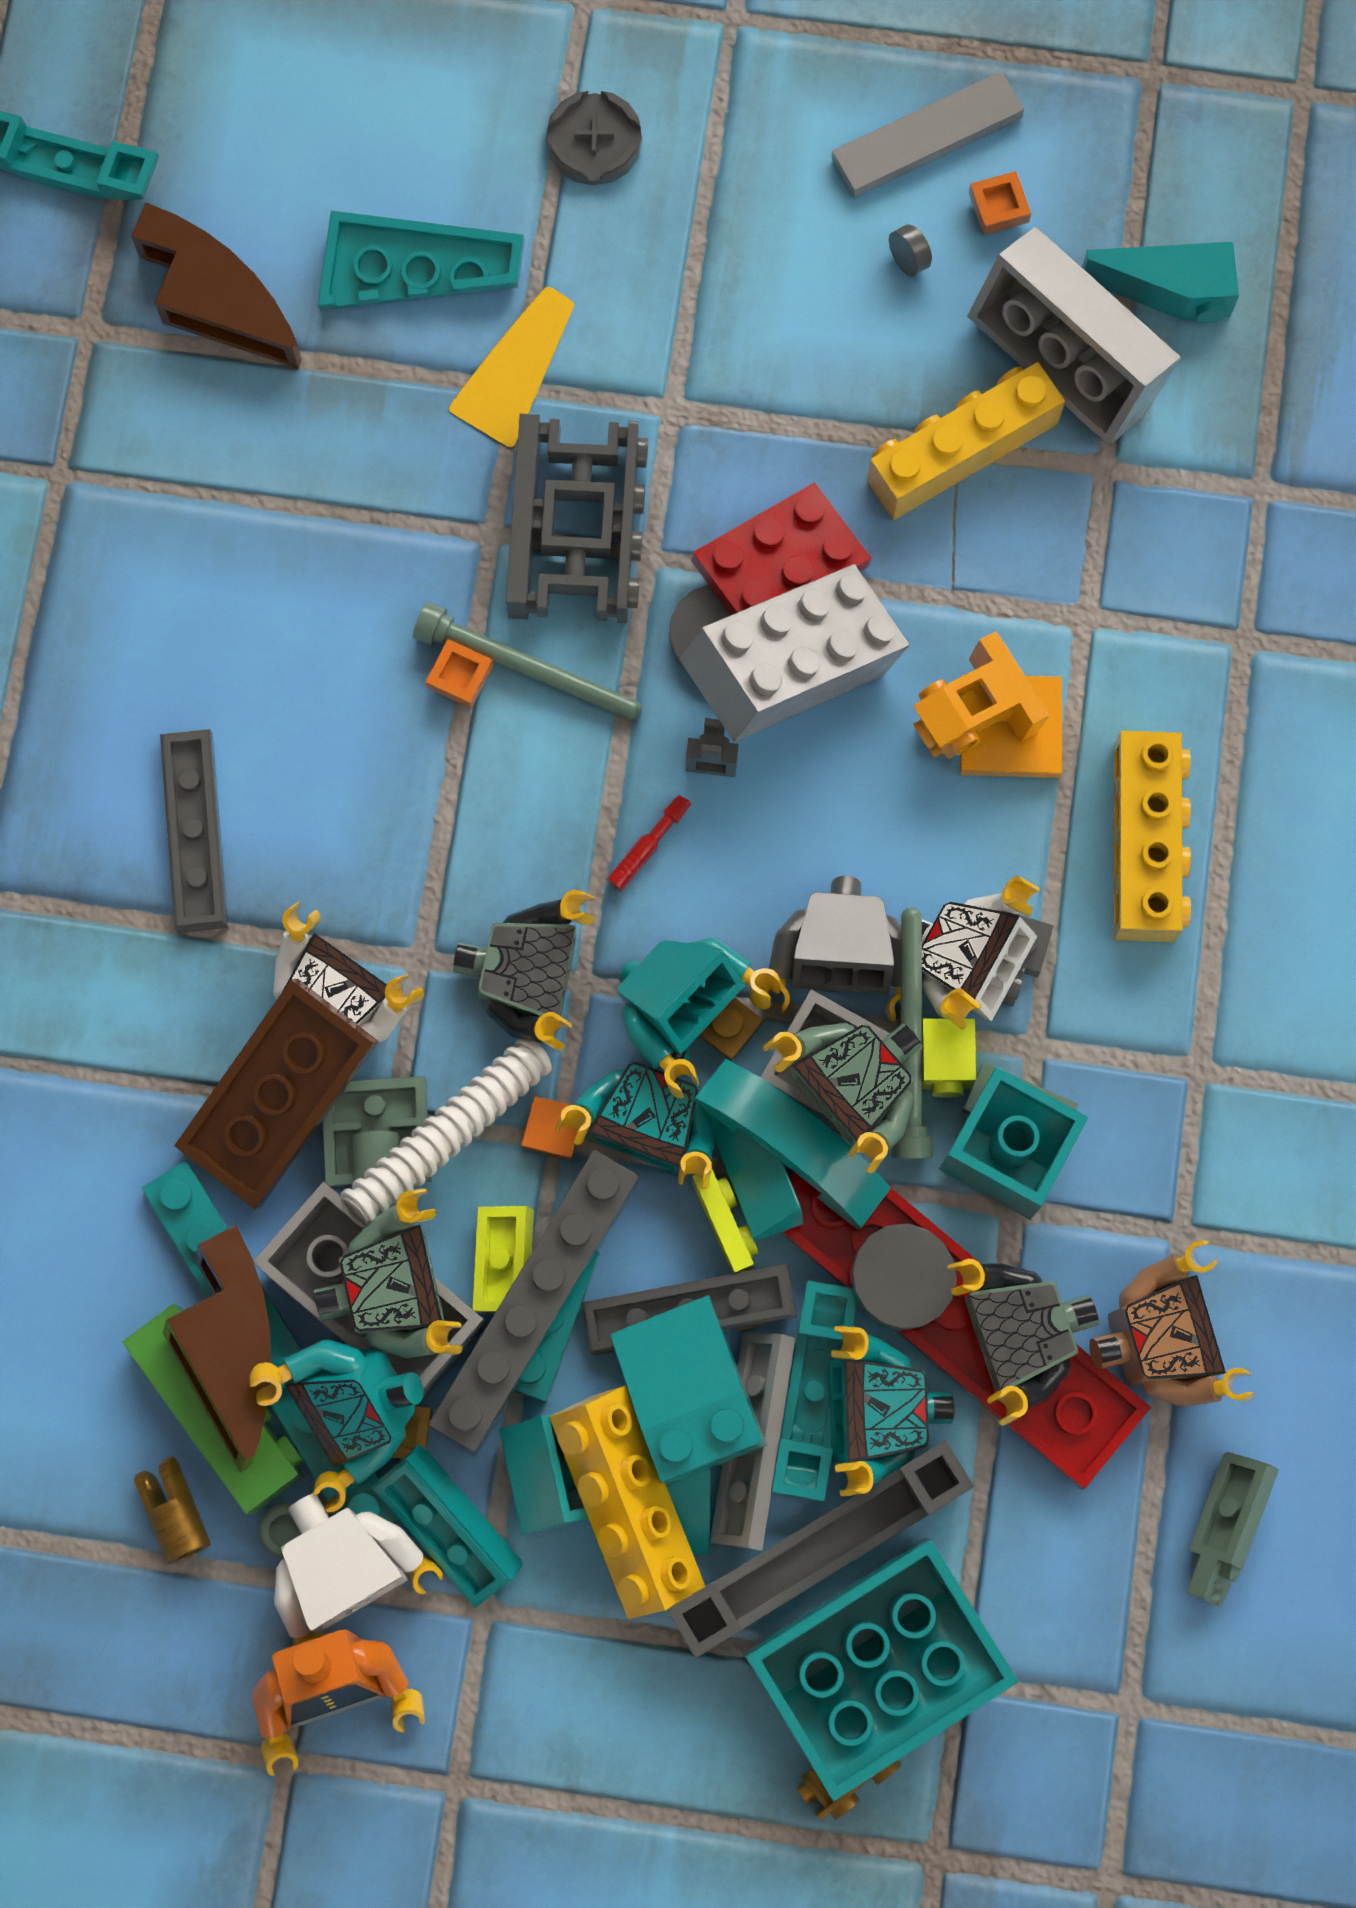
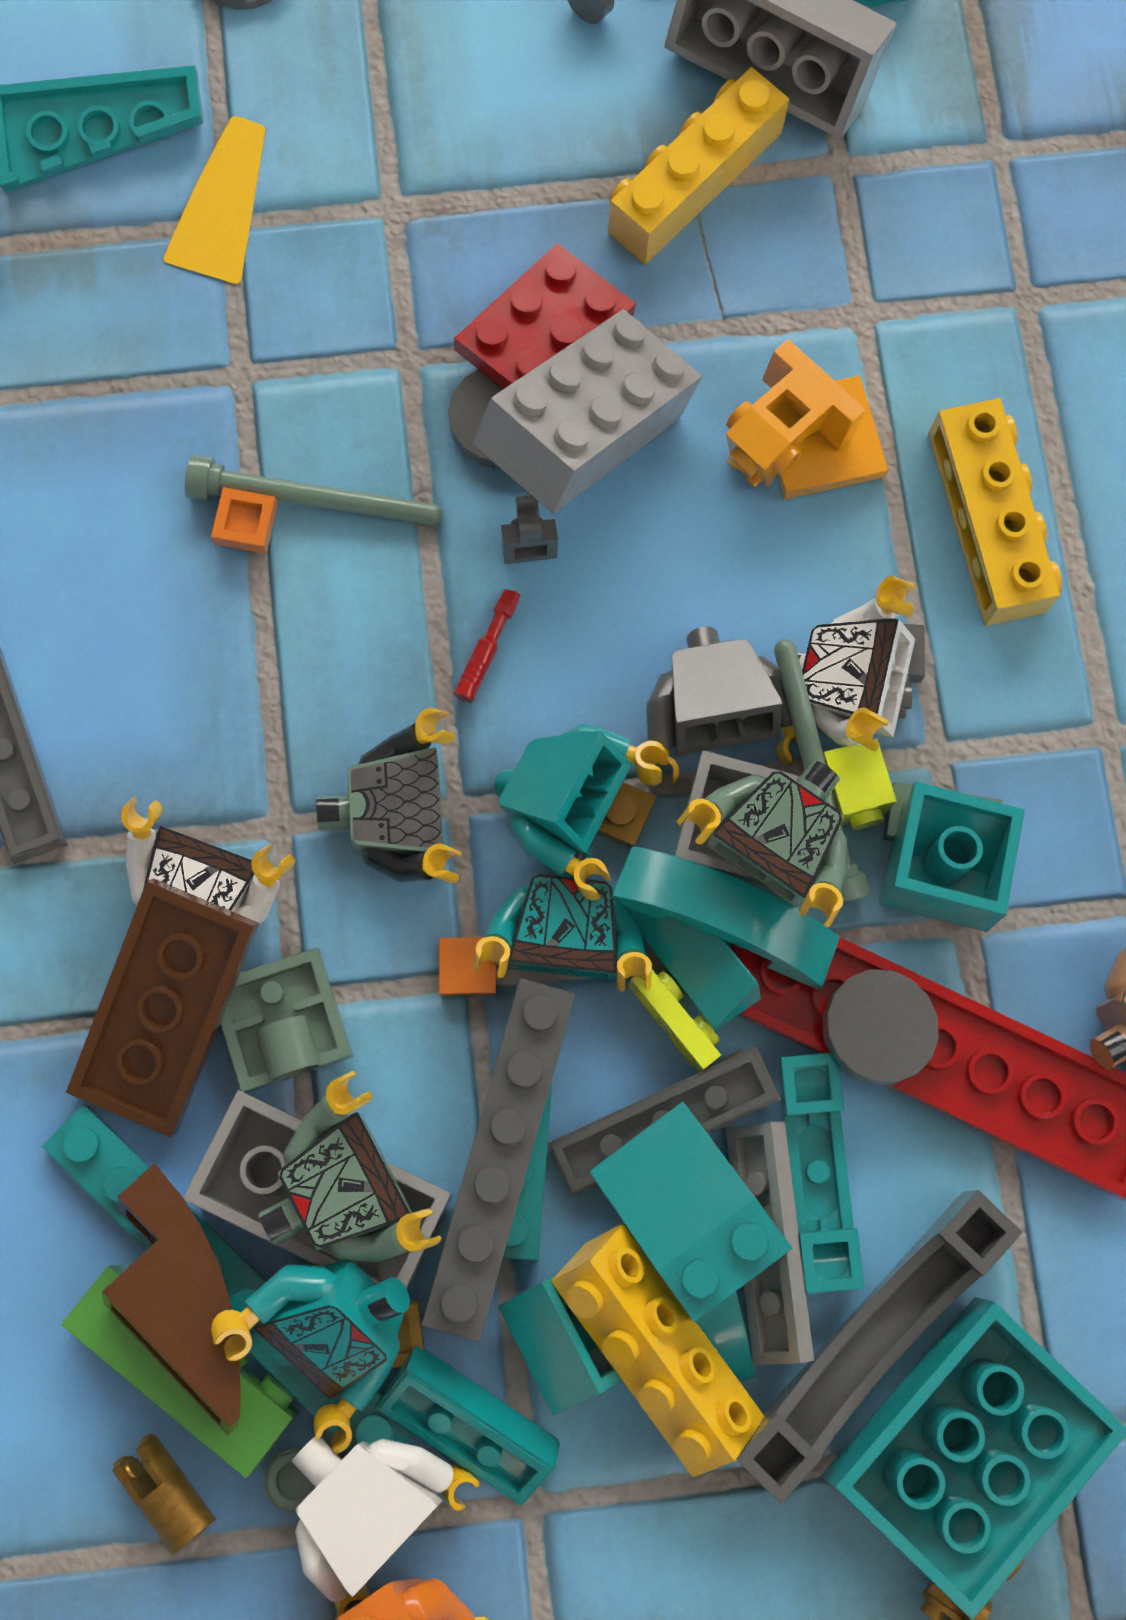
camera: 20 degrees left, 0 degrees up
white piece [340,1039,552,1228] -> none
neon yellow plate [472,1206,534,1314] -> none
dark grey fence [506,413,648,623] -> none
torso [829,1326,955,1496] -> none
torso [947,1259,1099,1426] -> none

